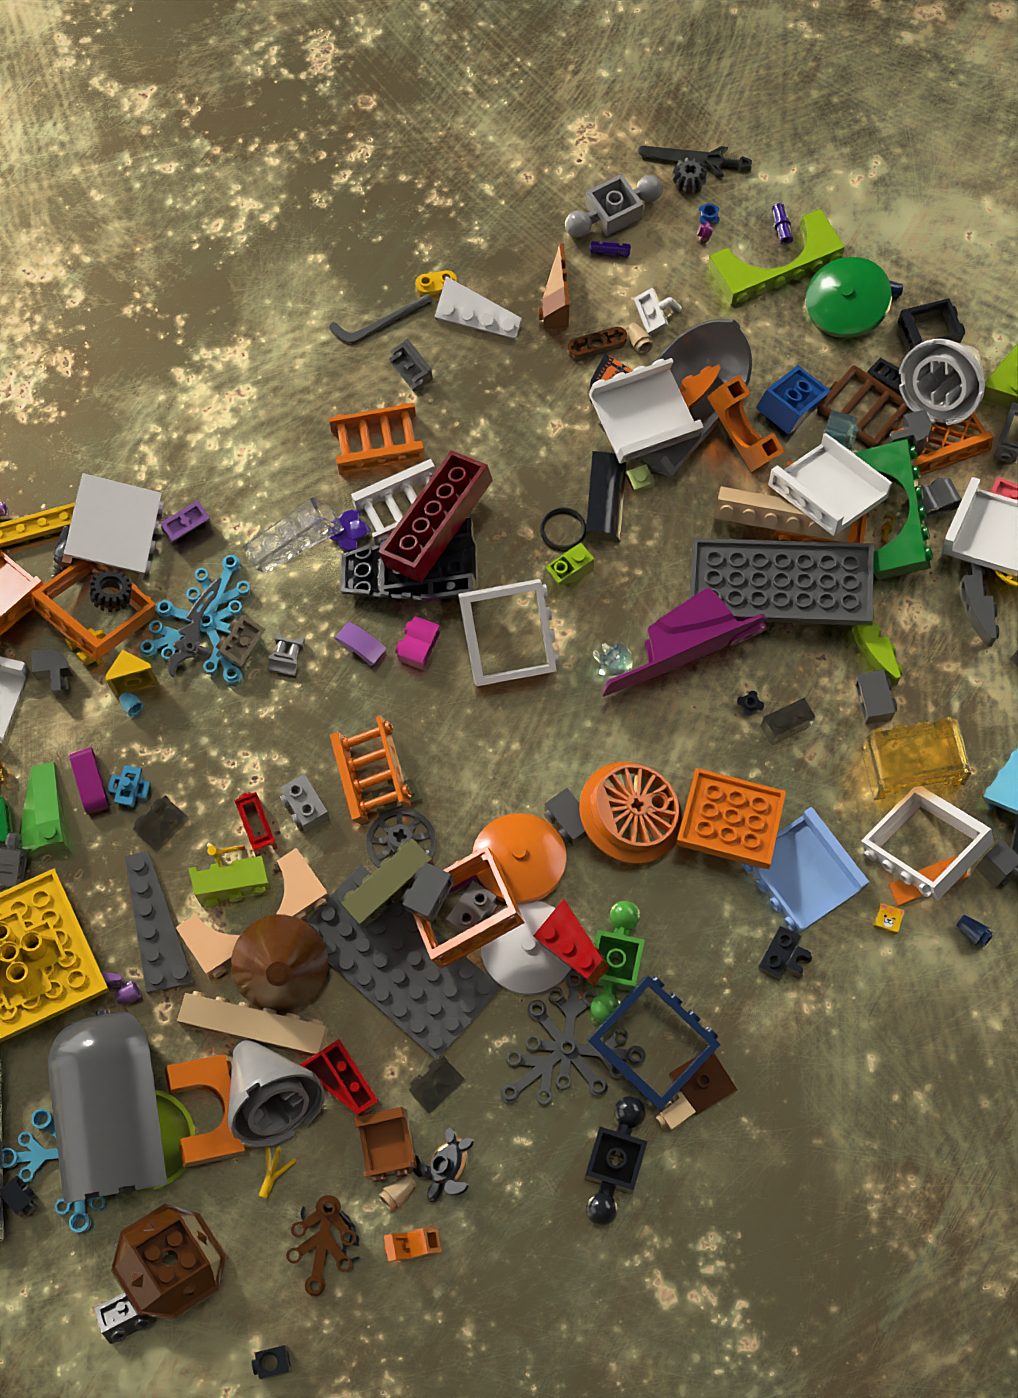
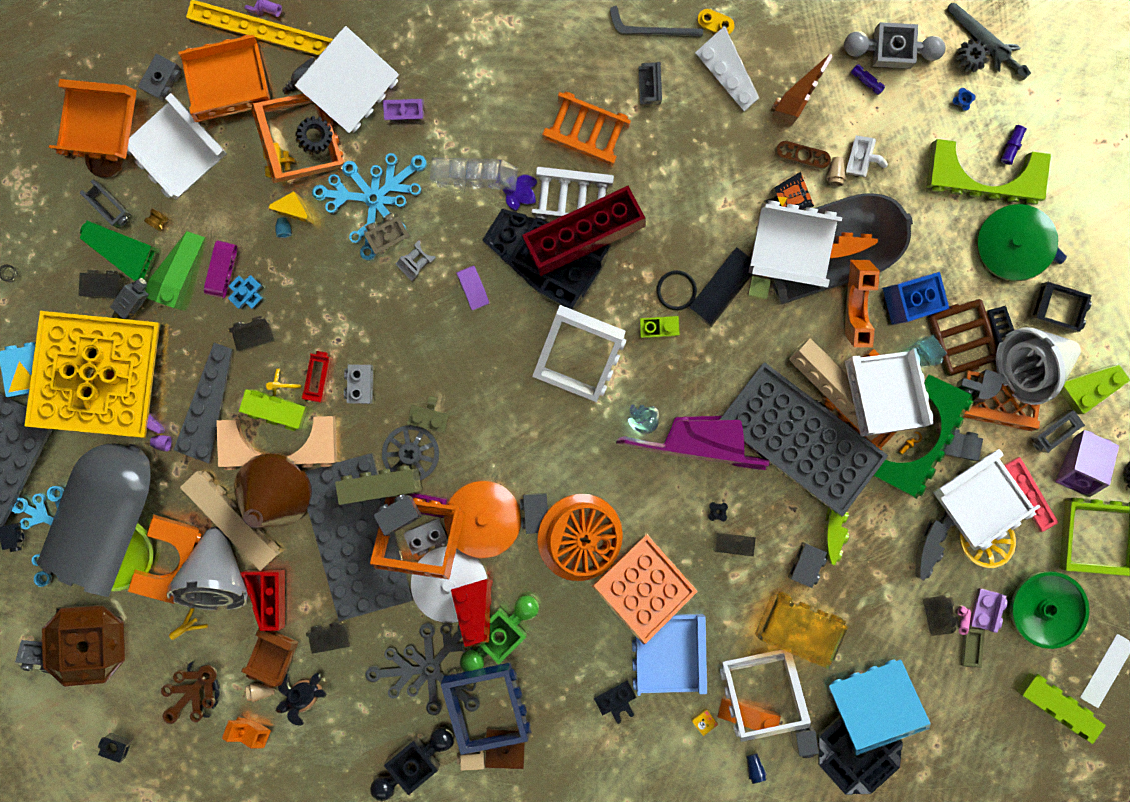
camera: 30 degrees right, 20 degrees up
dark grey brick [31,649,73,699] -> none
dark grey piece [168,577,222,677] -> none
orange fence [330,715,412,825] -> none
dark pink brick [395,616,441,670] -> none
magenta plate [696,221,714,242] -> none

